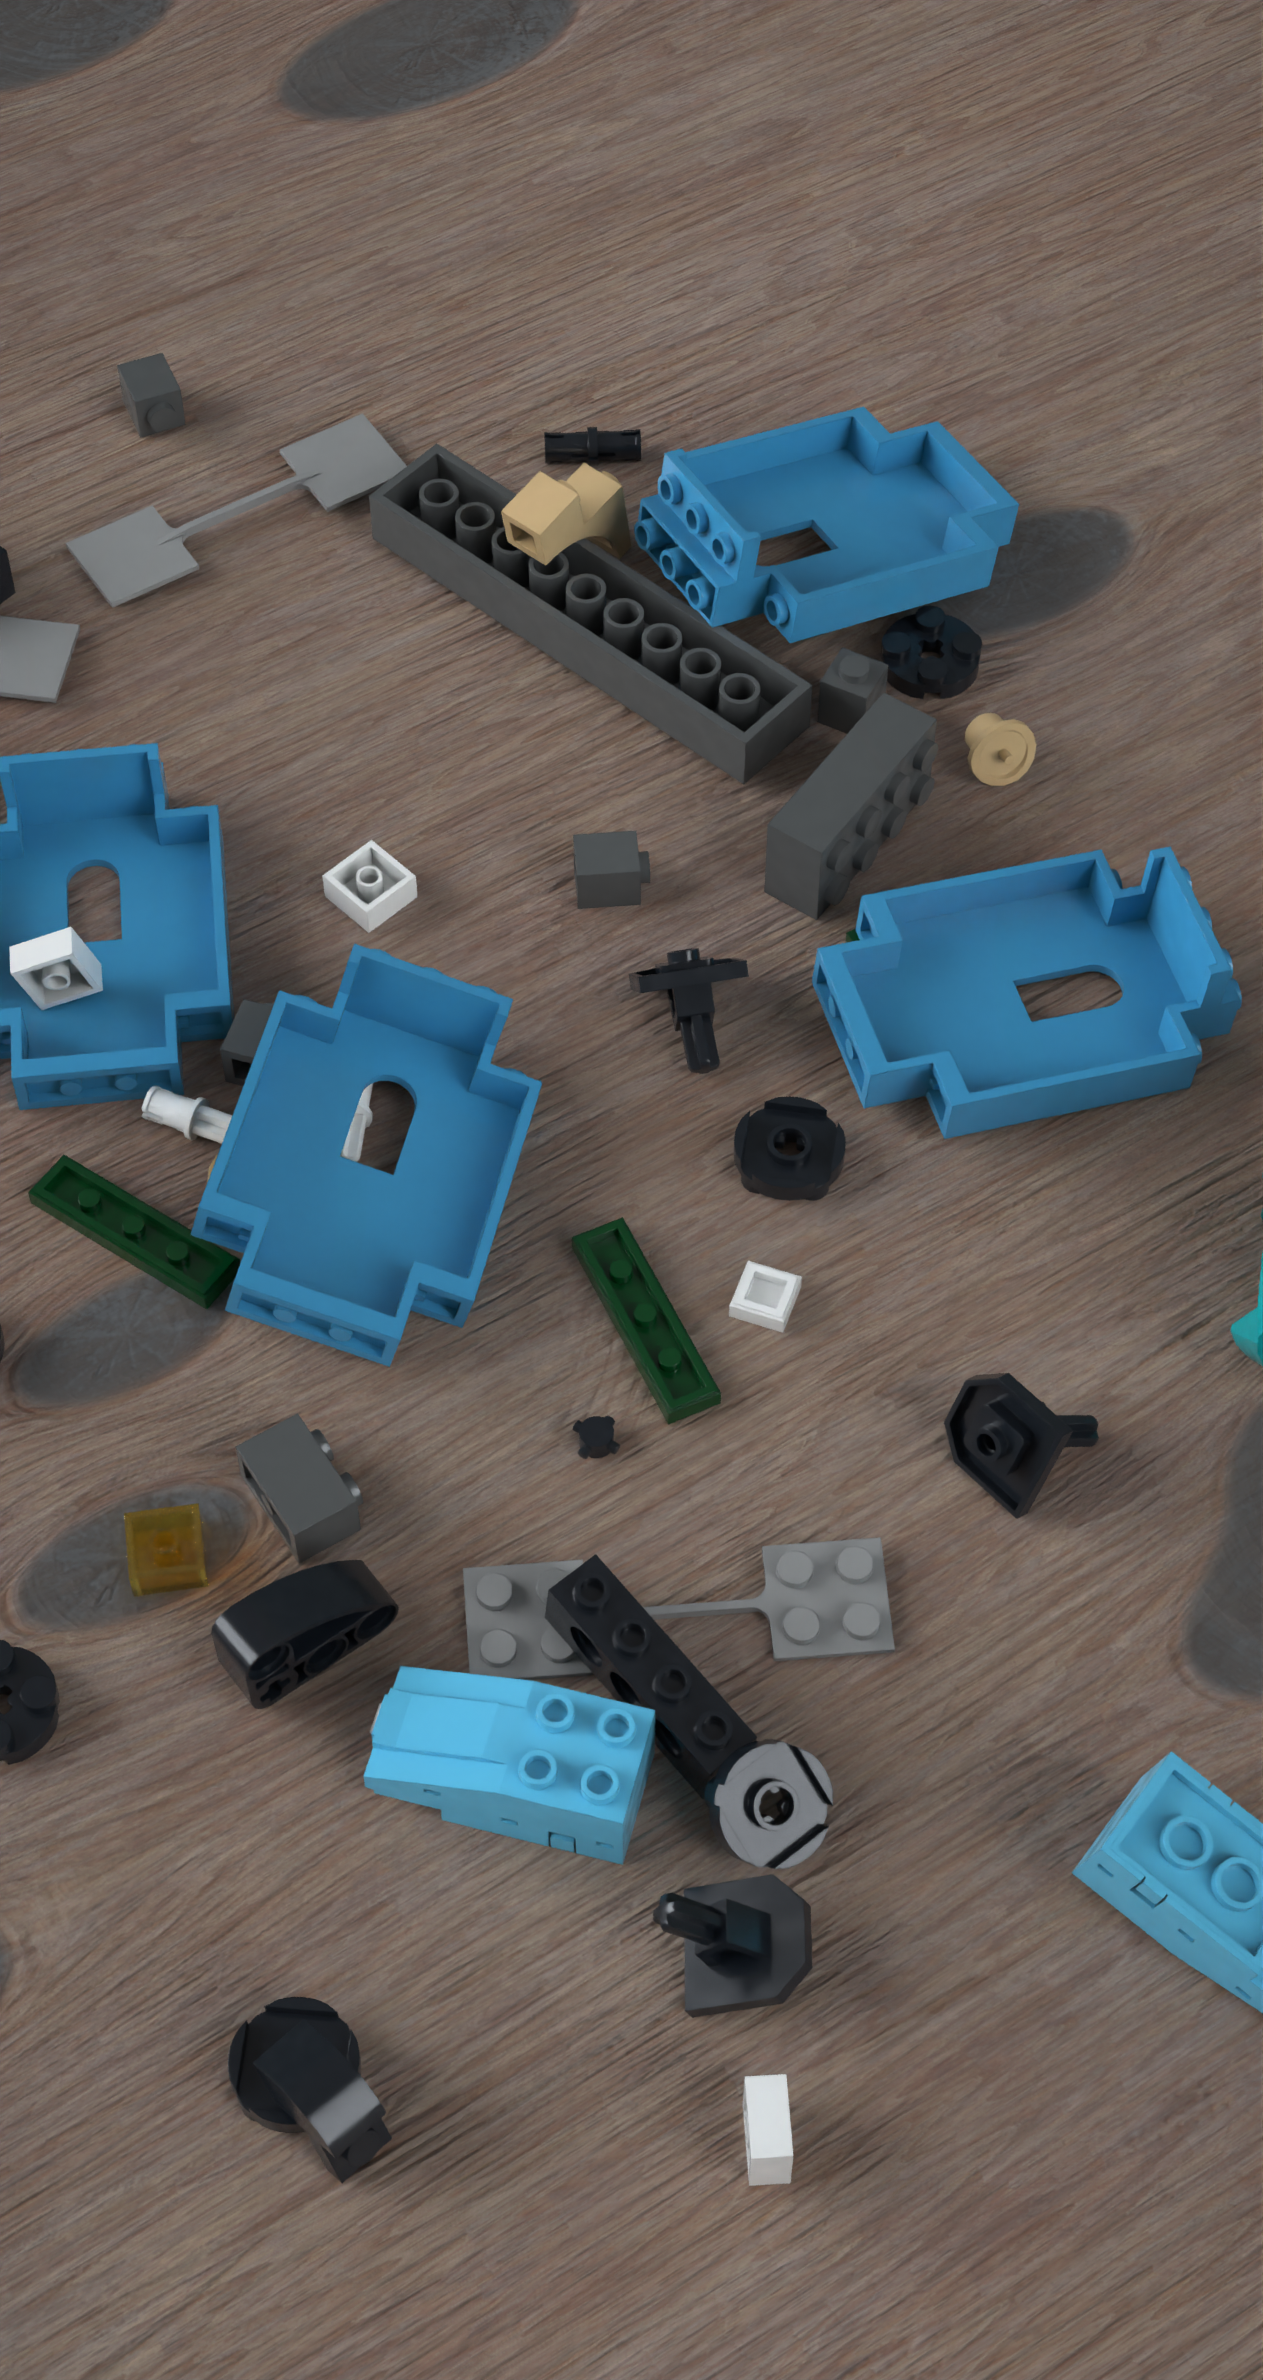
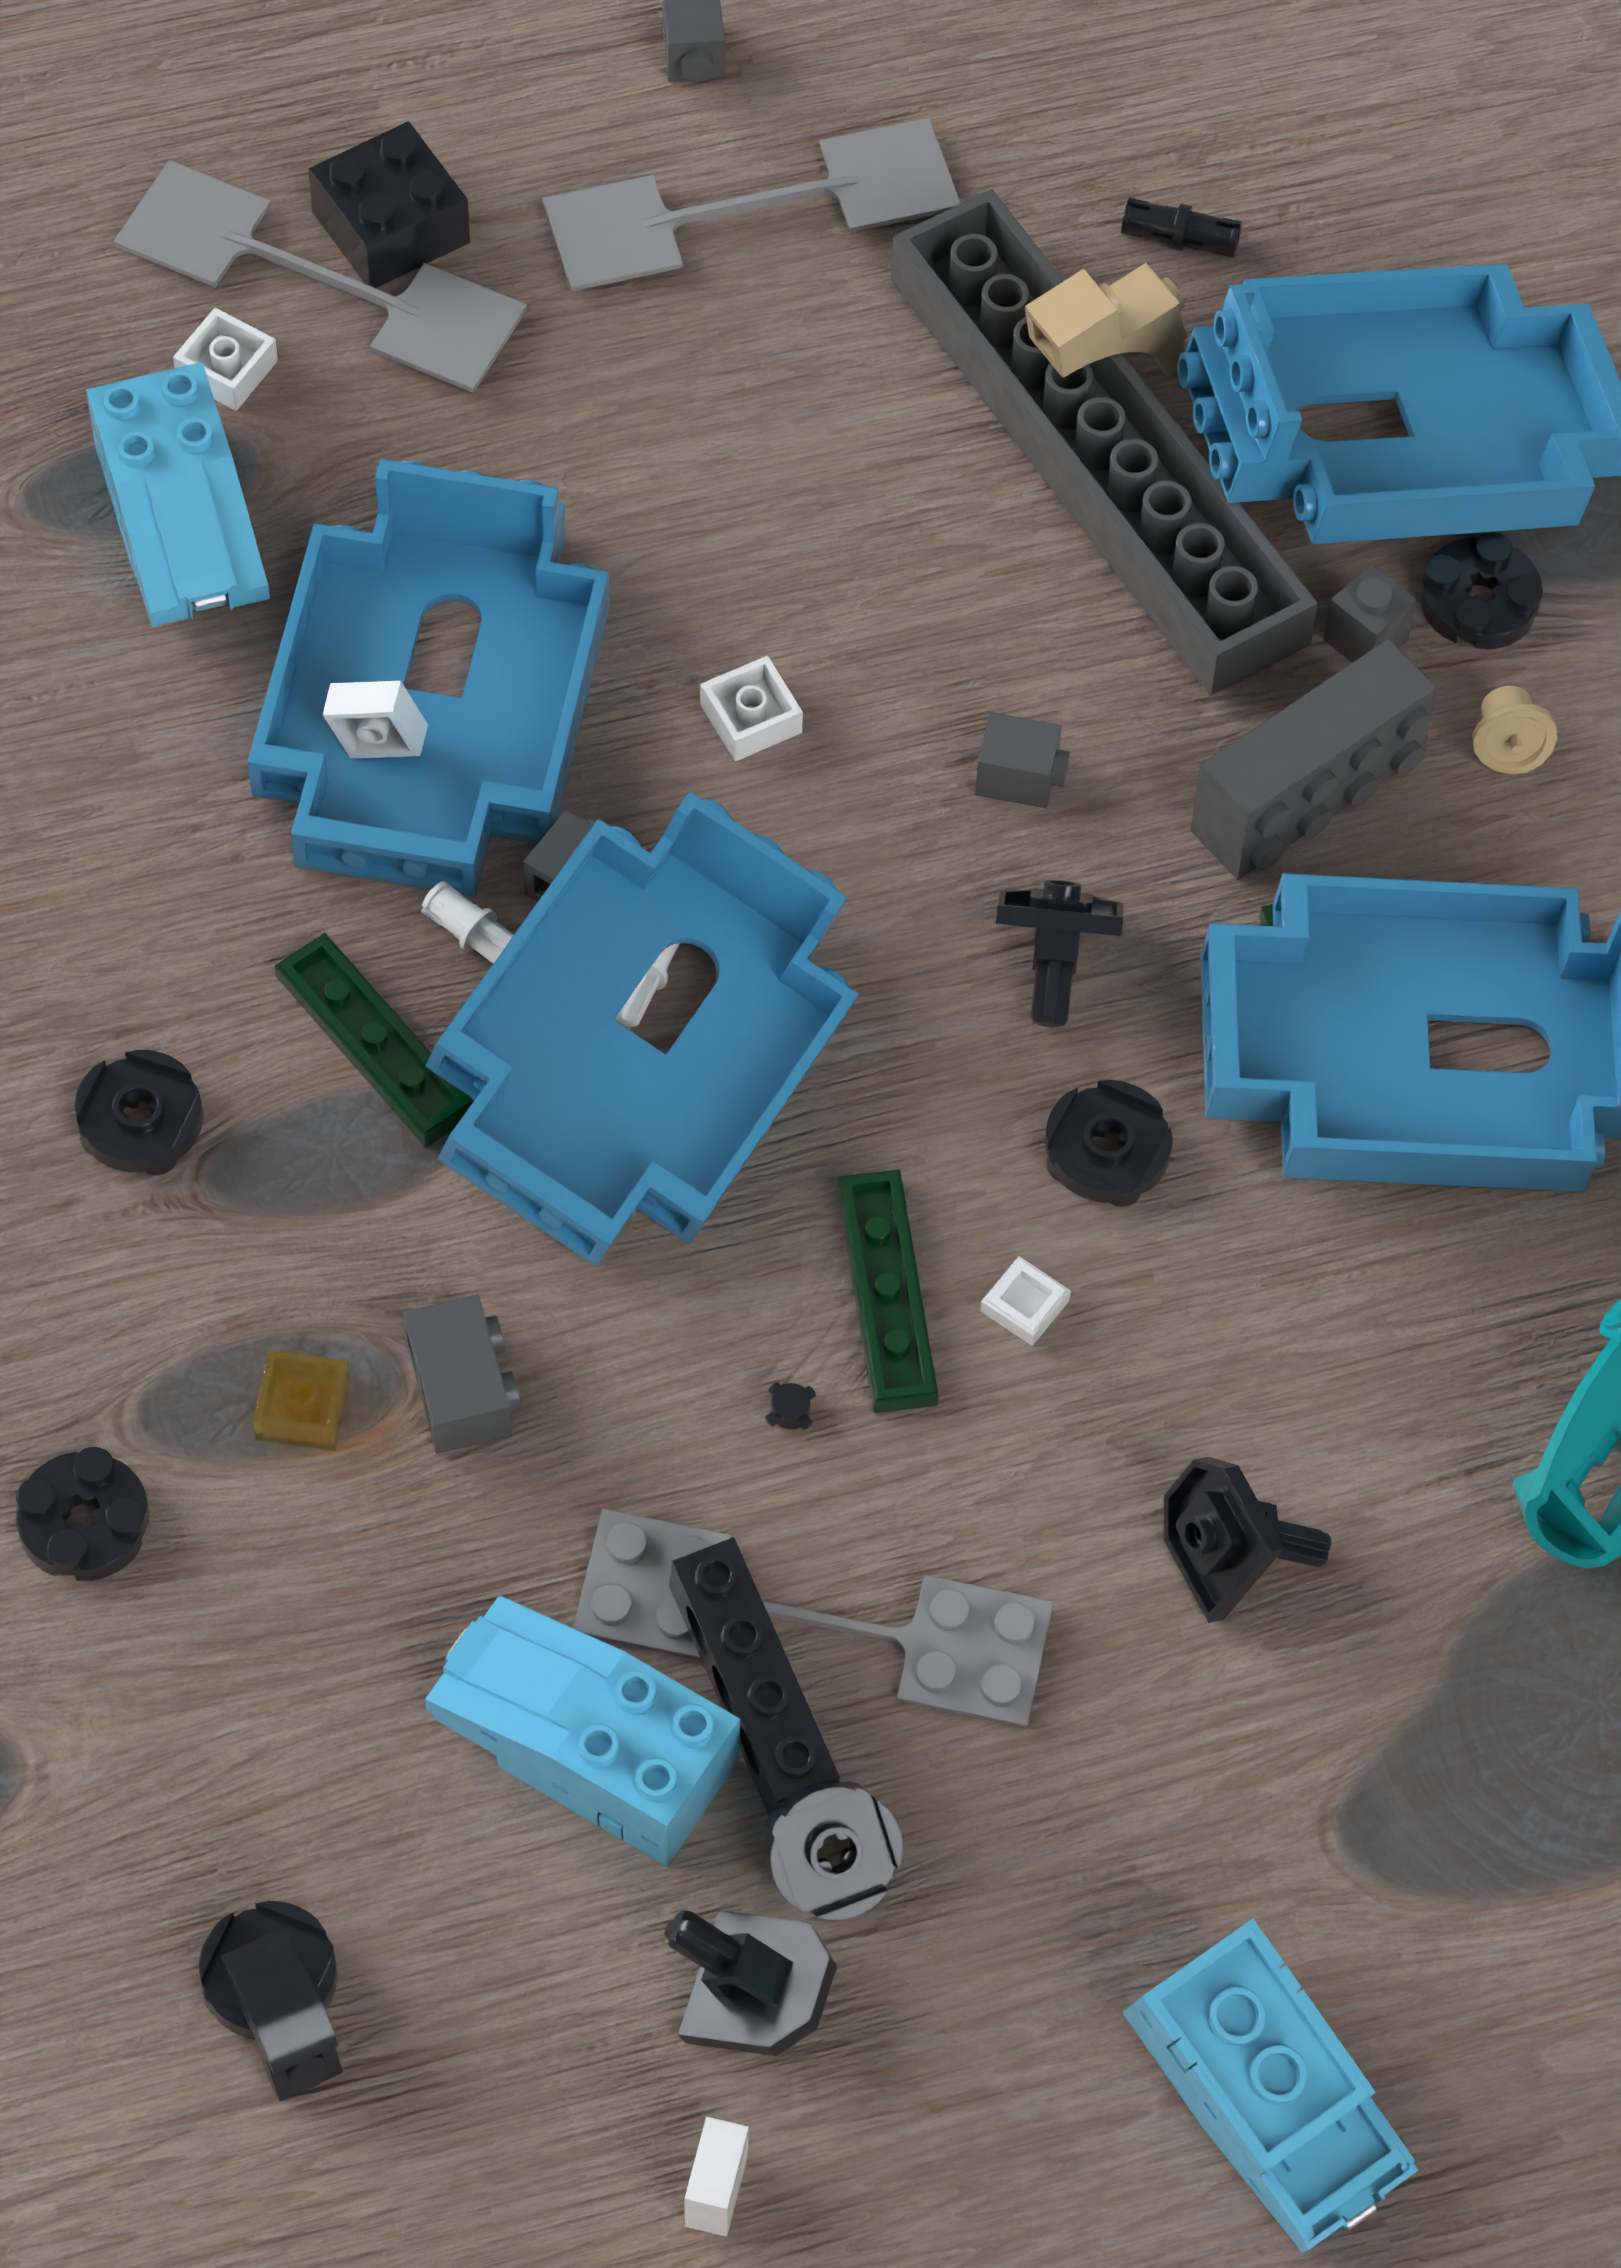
camera: 15 degrees right, 5 degrees up
black beam [211,1560,399,1709] -> none

